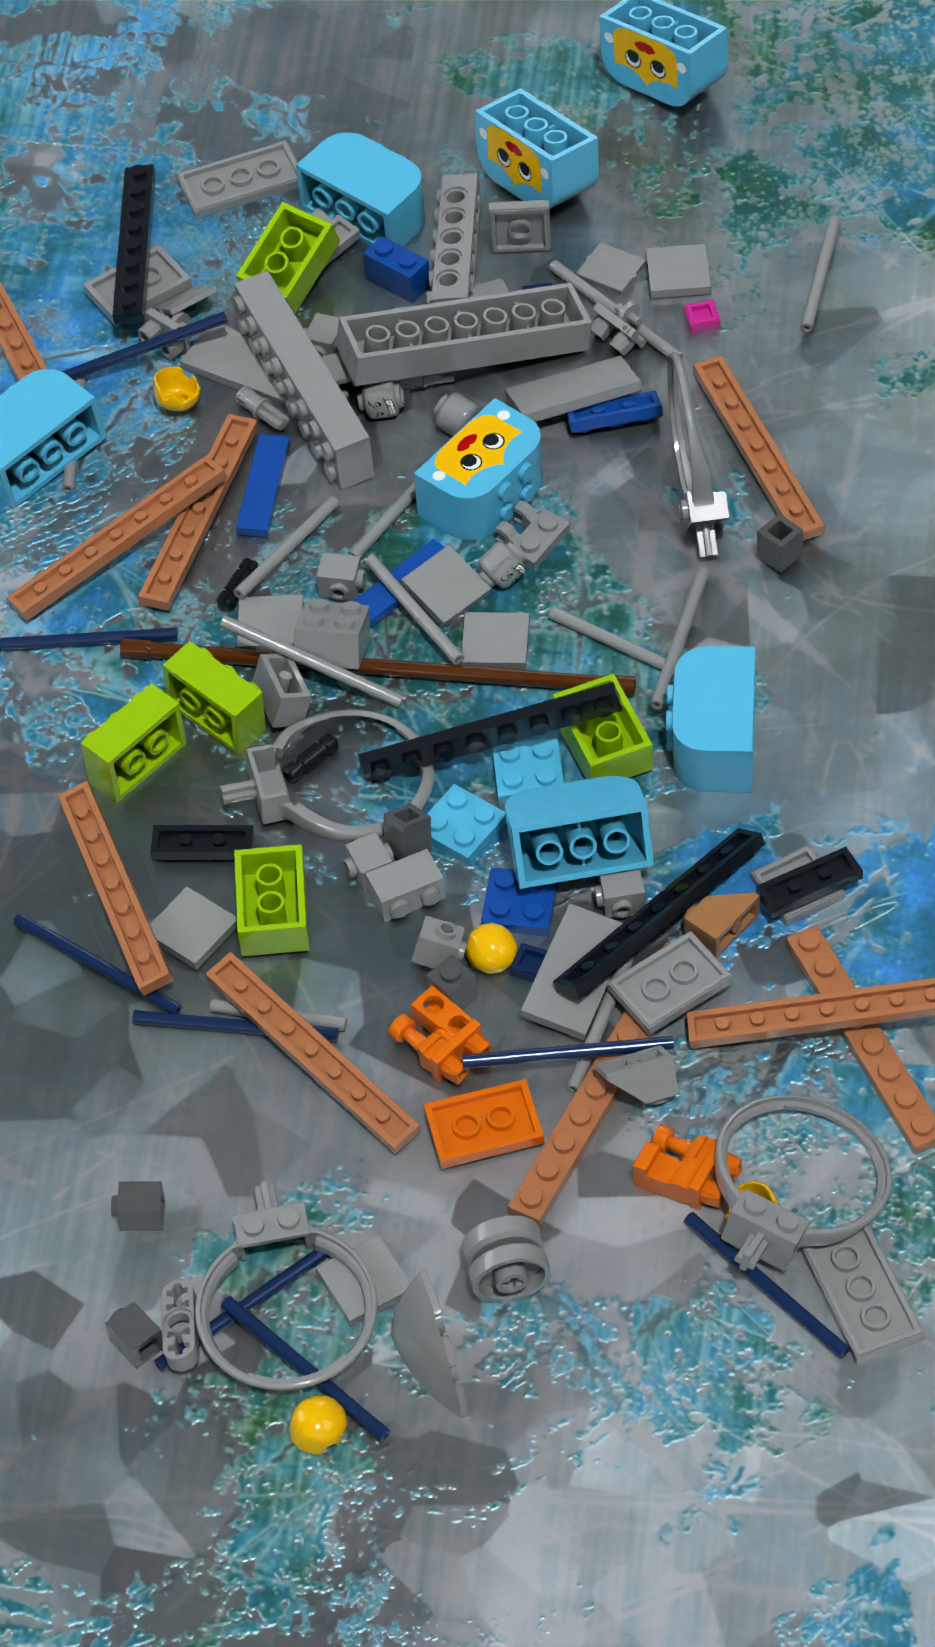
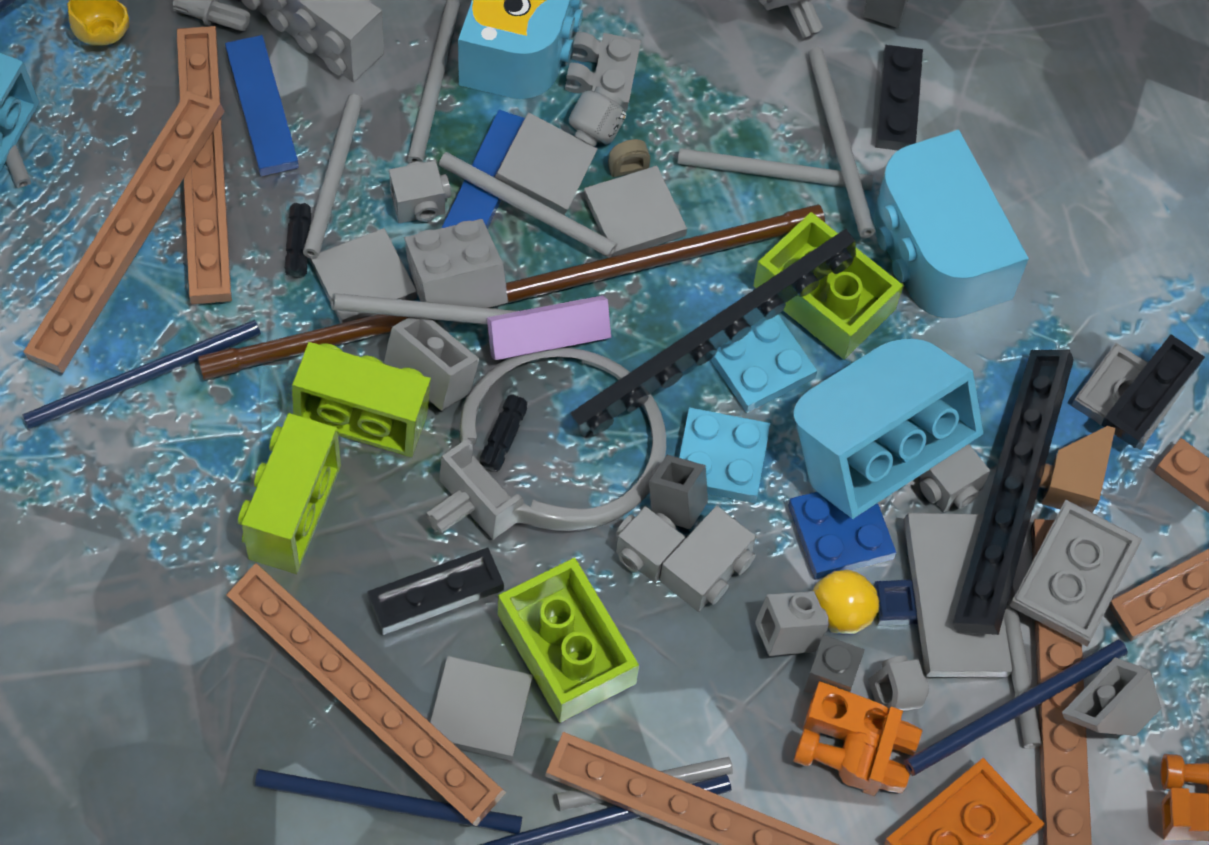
camera: 35 degrees left, 10 degrees up
none -> lavender tile [487,295,611,360]
none -> dark tan tile [608,139,650,177]
none -> light grey plate [868,656,929,711]
none -> black plate [875,45,923,151]

